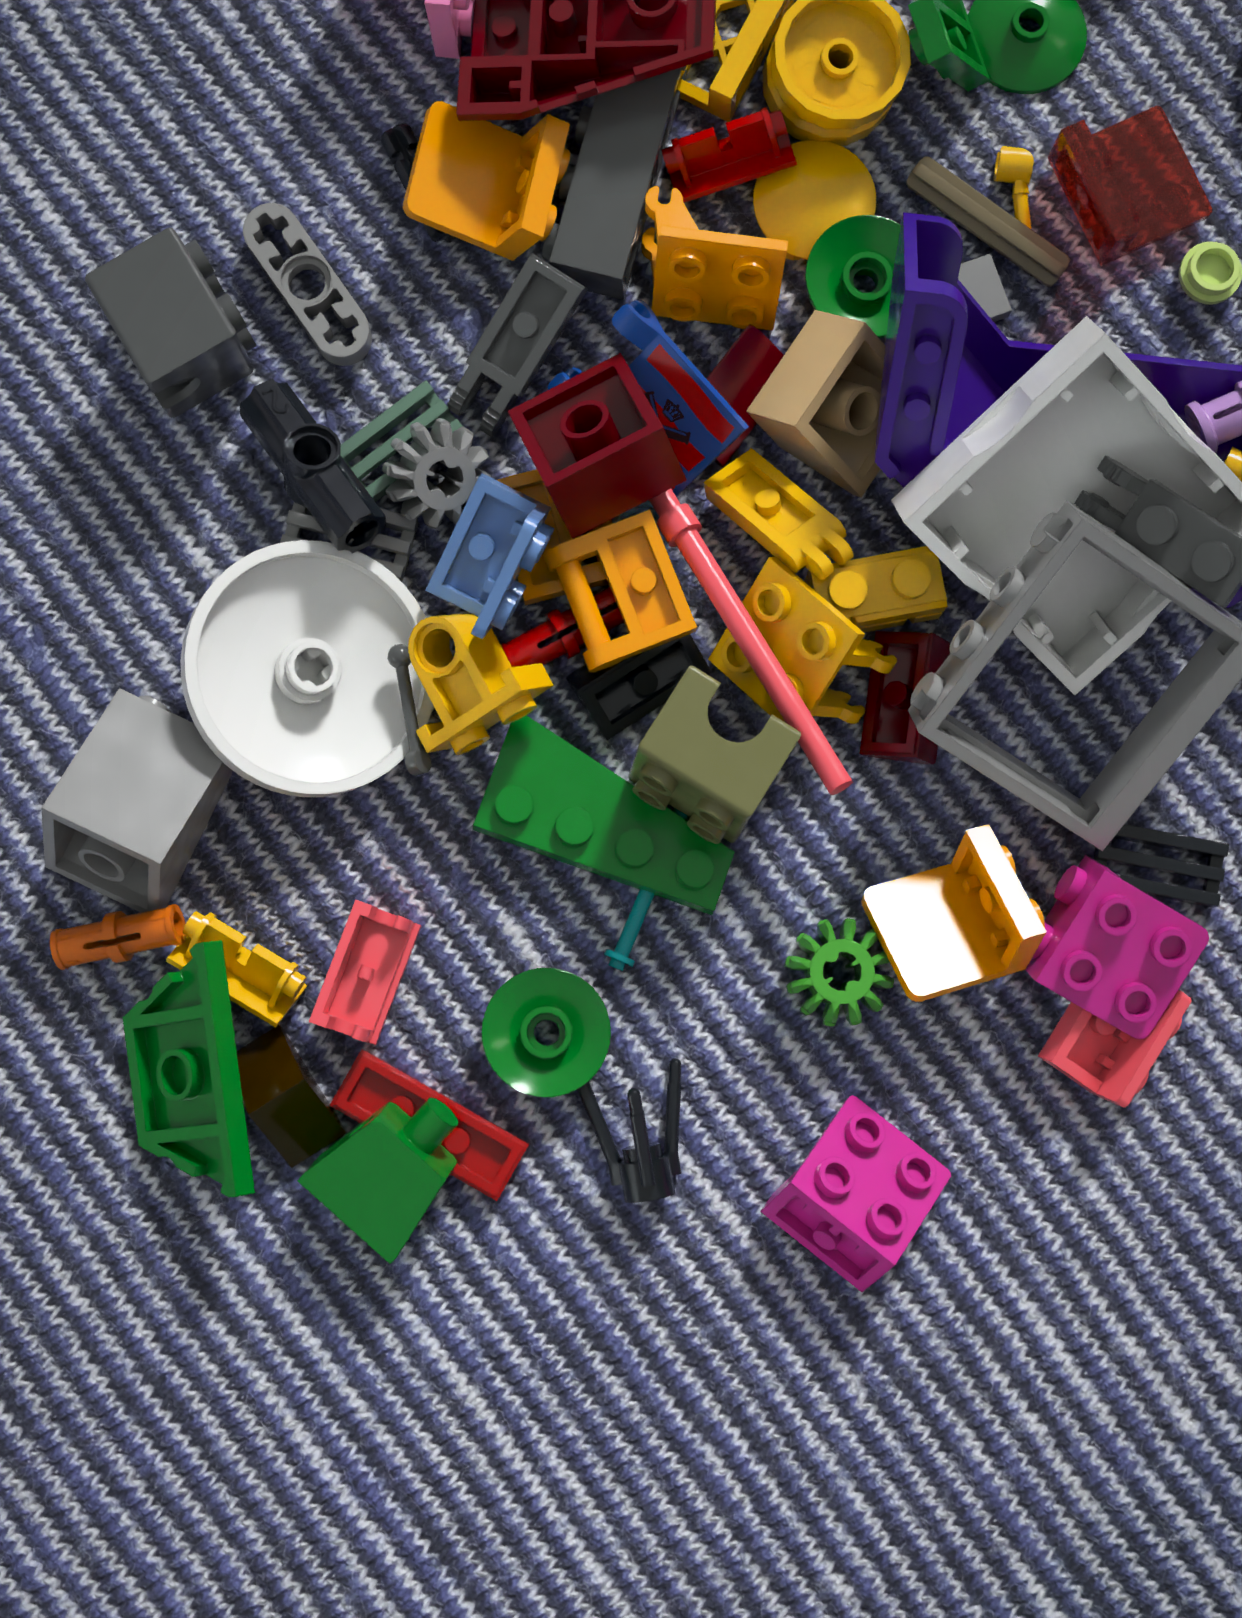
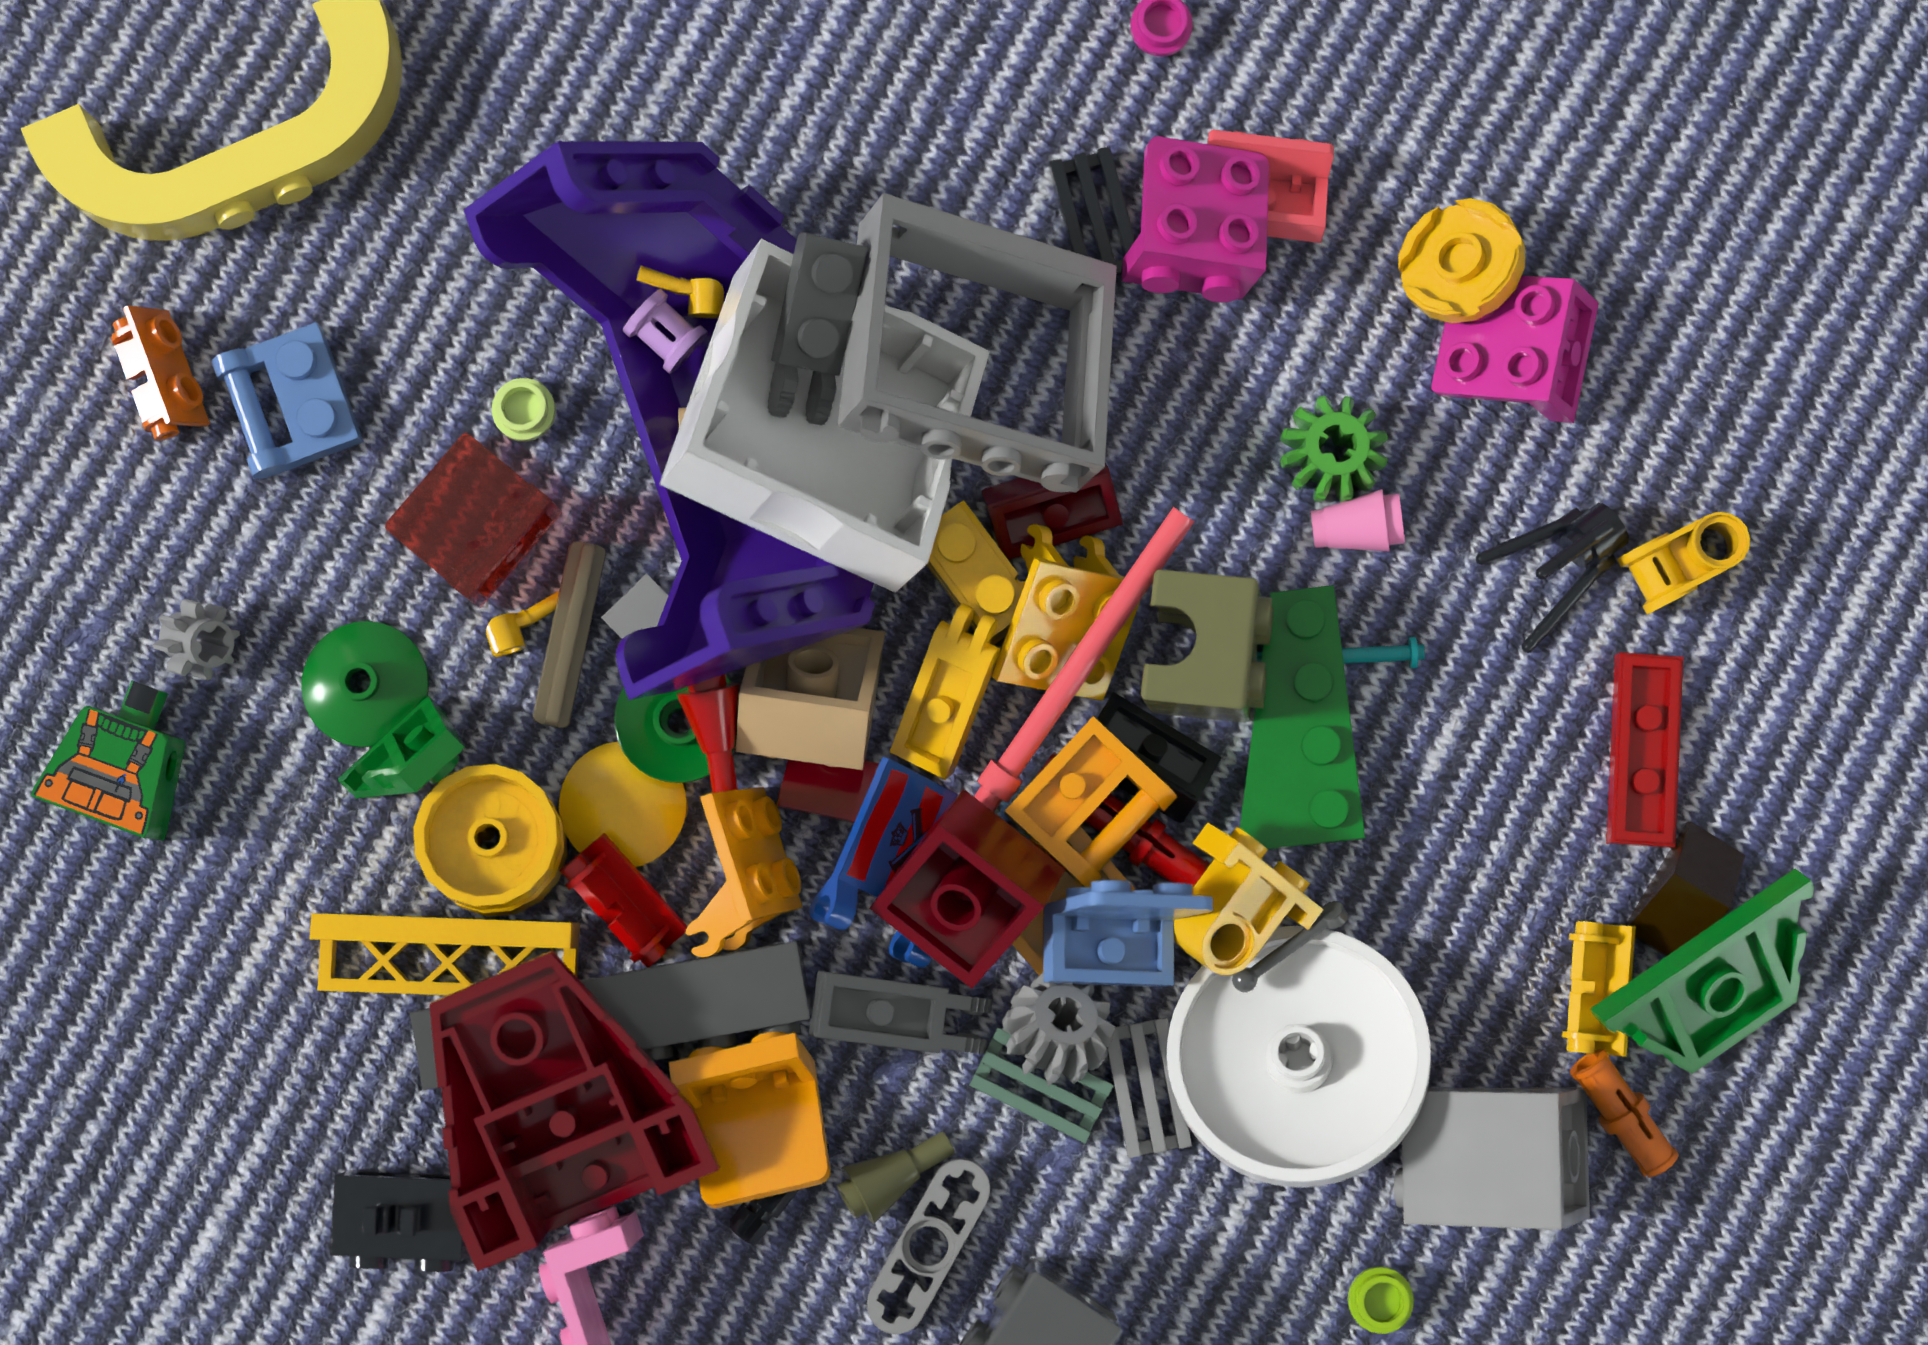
camera: 110 degrees left, 0 degrees up
black piece [240,378,386,554] -> none
green torso [297,1098,458,1264] -> none
coral hinge [309,899,422,1045] -> none
green dish [482,968,611,1097] -> none
bracket [861,824,1046,1002] -> none
none -> red cone [676,674,740,793]
none -> olive cone [837,1131,955,1224]
none -> bright pink cone [1311,489,1405,552]
none -> lime plate [1347,1266,1414,1334]
none -> yellow tile [1398,198,1525,324]
none -> yellow piece [1617,512,1750,615]

